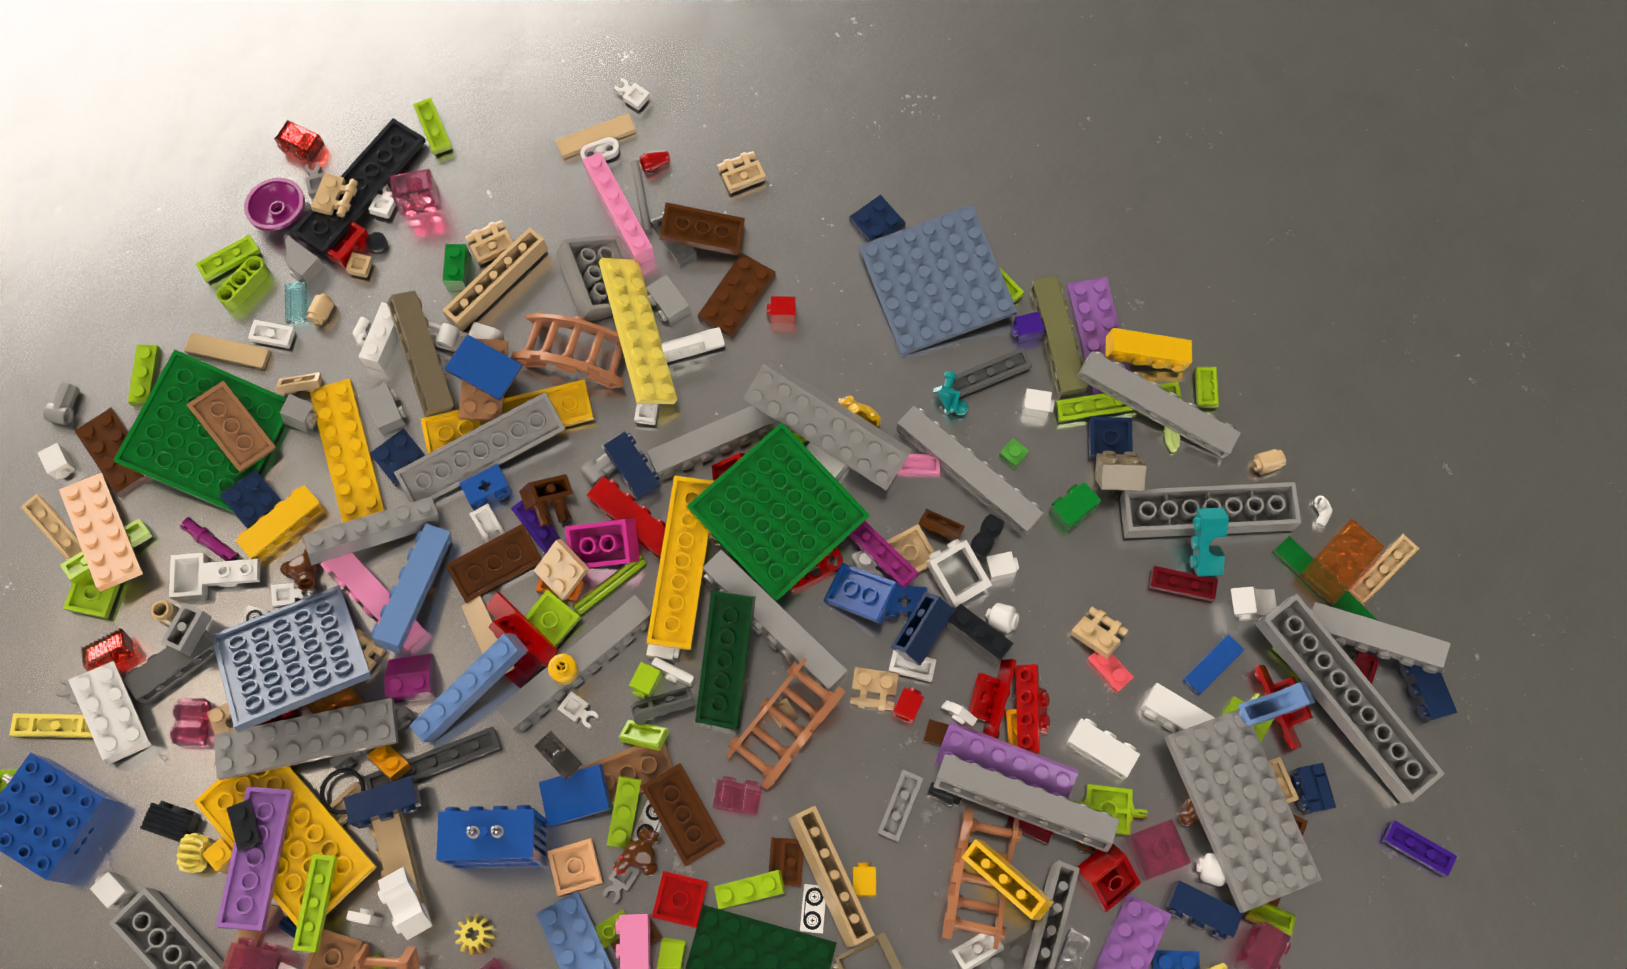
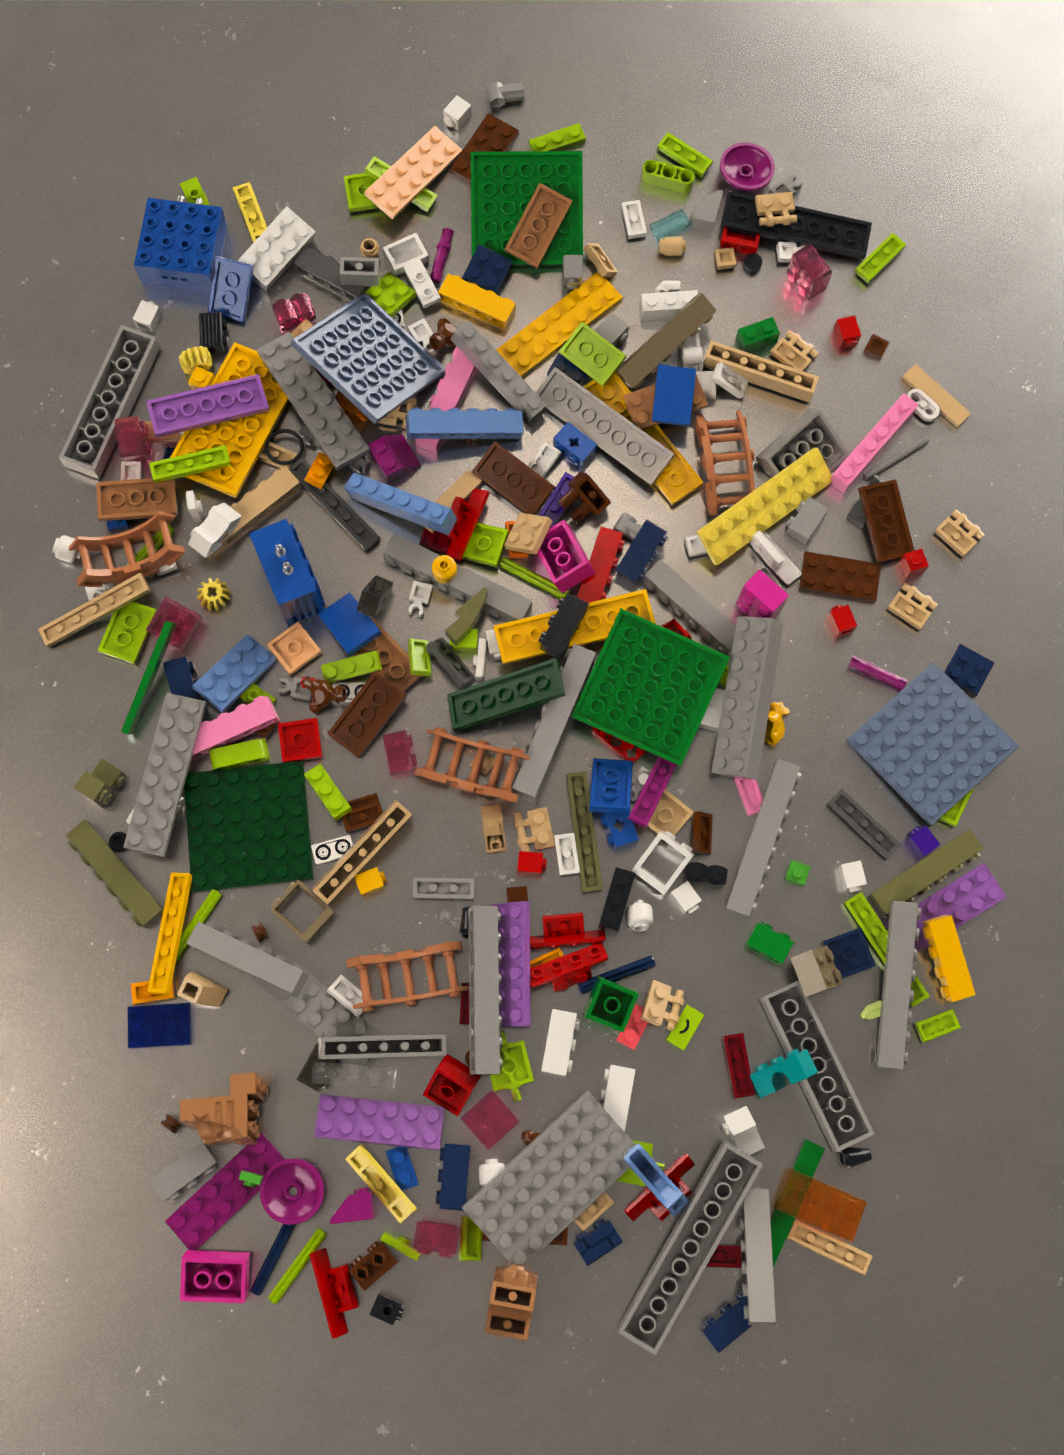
camera: 65 degrees right, 5 degrees up
tan tile [21,493,82,560] -> none
clear red brick [81,628,135,671] -> none
tan tile [184,332,271,370] -> none
black plate [227,799,263,852] -> none
clear red brick [274,119,324,162] -> none
dark blue brick [343,776,422,829] -> none
white plate [614,78,650,111] -> none
red cone [639,150,670,172] -> none
dark blue brick [891,592,954,666] -> none
teal piece [933,371,969,415] -> none
white plate [941,700,978,726] -> none
yellow brick [961,839,1054,921] -> none
blue tile [1183,634,1245,696] -> none
tan brick [1252,449,1286,475] -> none
white arm [1314,495,1333,528] -> none
dark purple plate [1382,820,1457,877] -> none
none -> tile [208,256,254,322]
none -> lime plate [365,272,416,317]
none -> olive slope [445,587,488,646]
none -> tan slope [480,804,507,853]
none -> medium nougat brick [484,1264,538,1342]
none -> black brick [538,593,589,660]
none -> lime plate [559,322,627,387]
none -> olive plate [566,771,603,893]
none -> dark blue axle [578,956,656,994]
none -> green brick [583,976,639,1032]
none -> lime tile [666,1004,704,1051]
none -> white plate [711,362,748,399]
none -> dark pink brick [736,569,789,619]
none -> red brick [834,315,861,348]
none -> black cone [838,1147,872,1169]
none -> magenta pin [848,655,908,691]
none -> reddish brown tile [863,334,889,360]
none -> tan plate [887,582,938,630]
none -> red brick [899,548,929,579]

